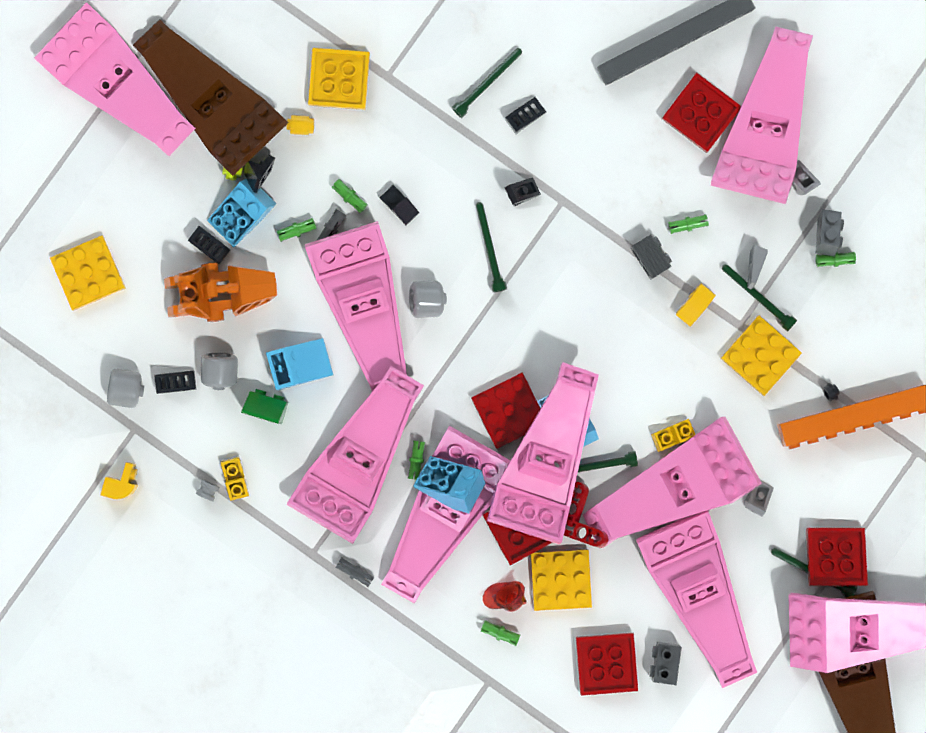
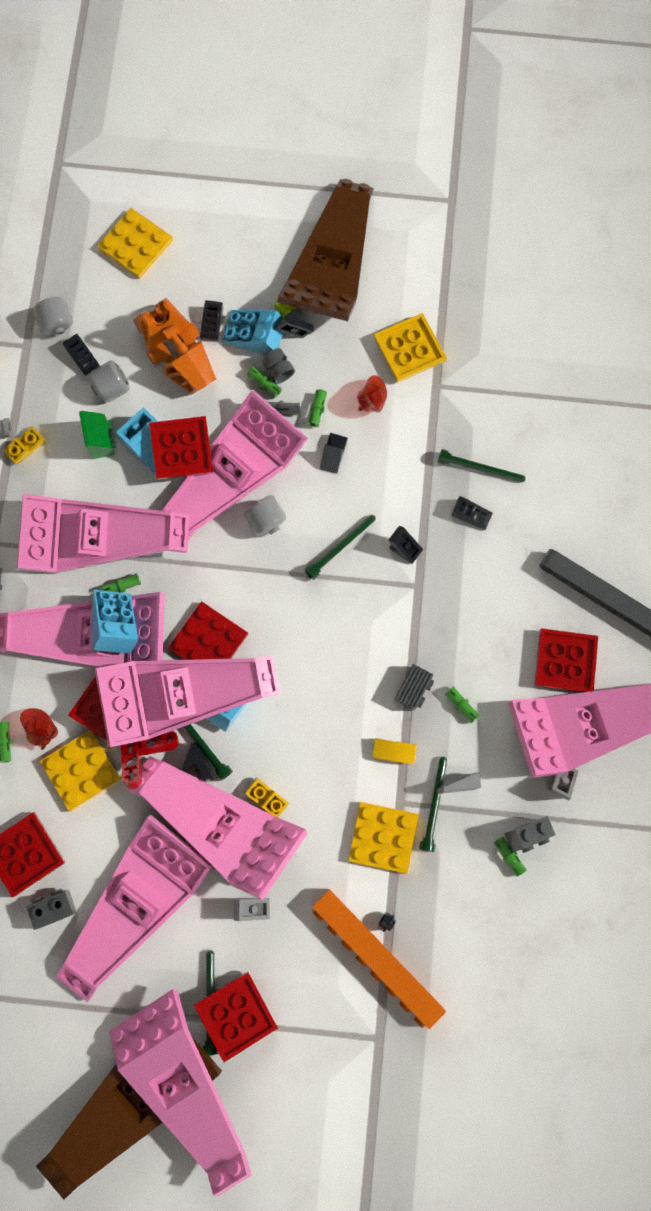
camera: 60 degrees right, 10 degrees down
bright pink wing [34,2,195,156] -> none
yellow brick [287,115,314,135] -> none
none -> red plate [149,416,213,480]
none -> black slope [182,742,213,782]
none -> dark grey wheel [262,348,295,384]
none -> clear red piece [357,375,387,413]

